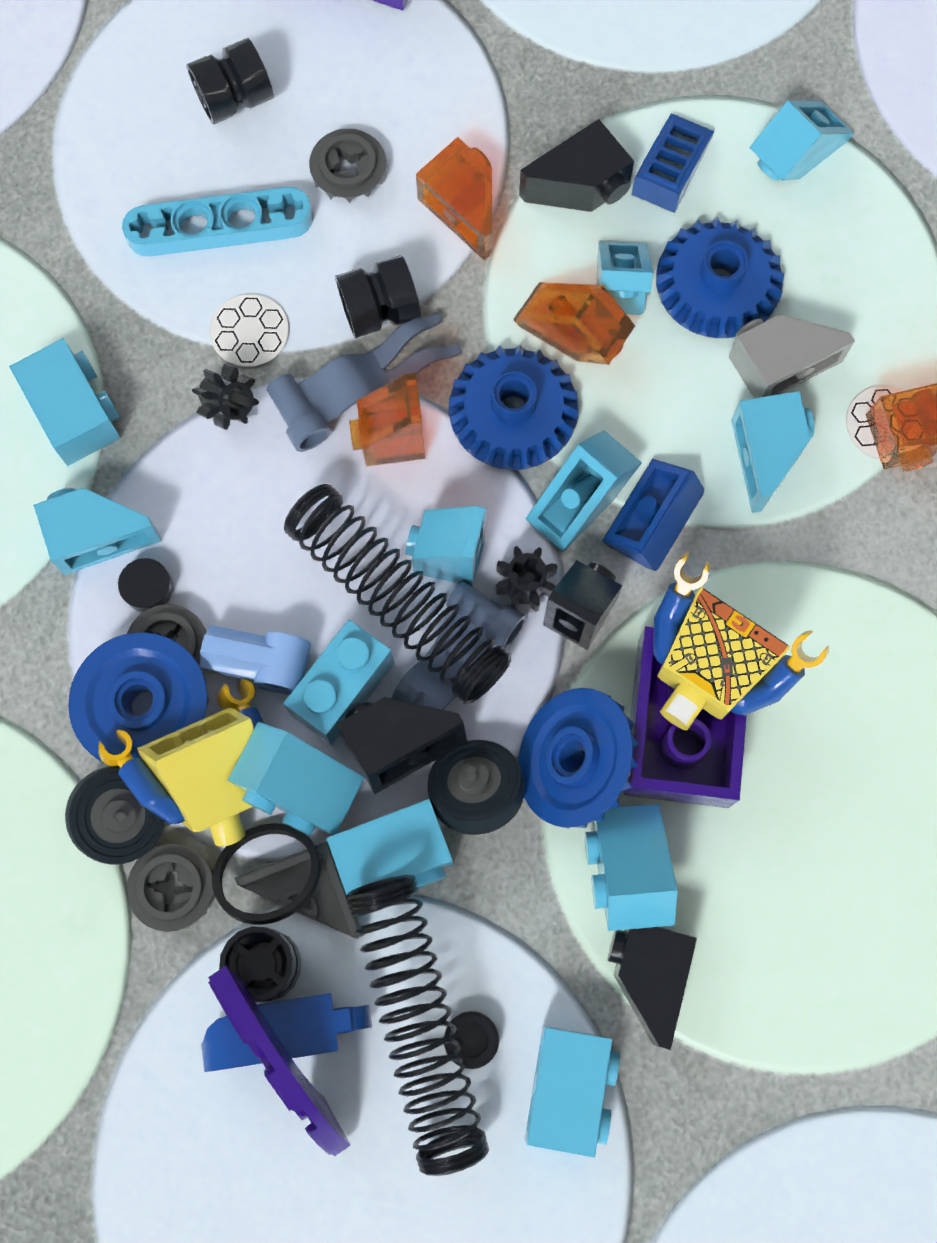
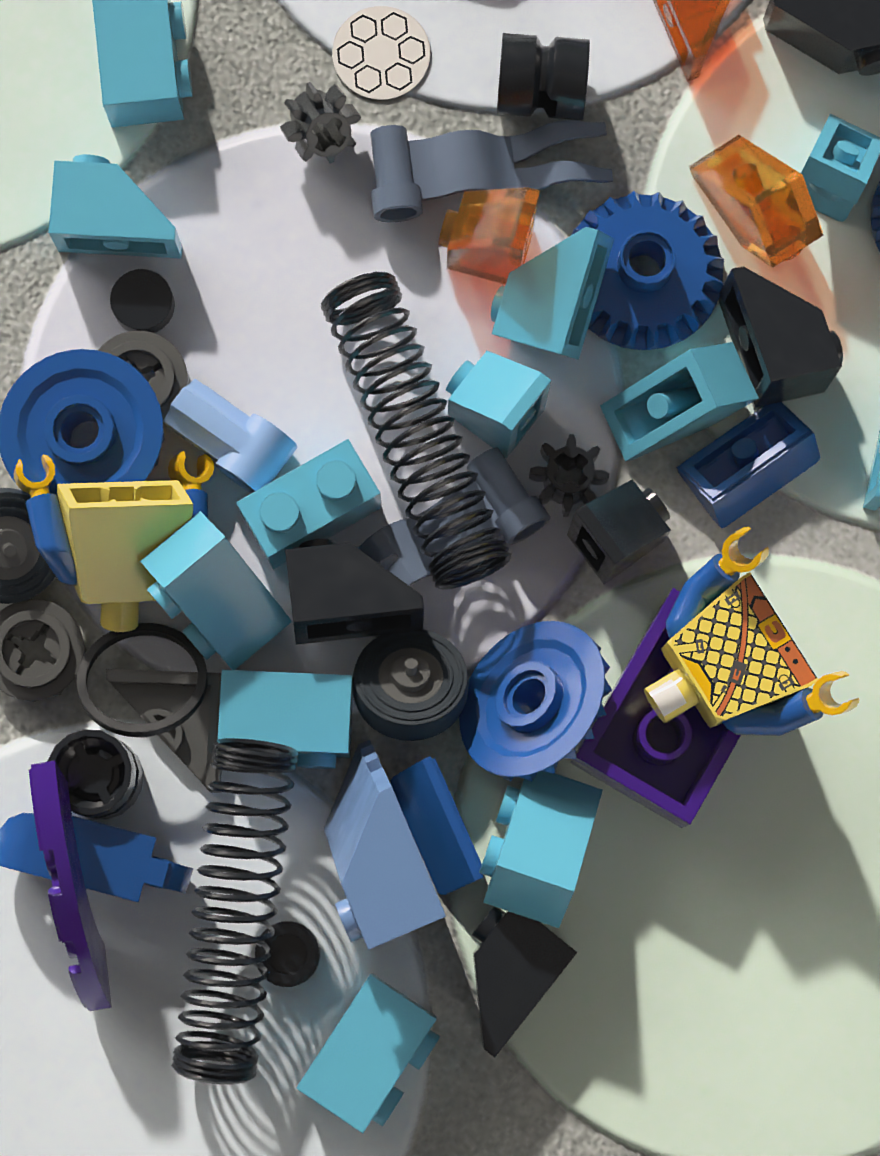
camera: 20 degrees right, 5 degrees up
none -> medium blue wedge [324,740,446,950]
none -> blue slope [390,756,484,895]
none -> medium azure slope [491,227,614,360]
none -> black slope [718,266,843,407]

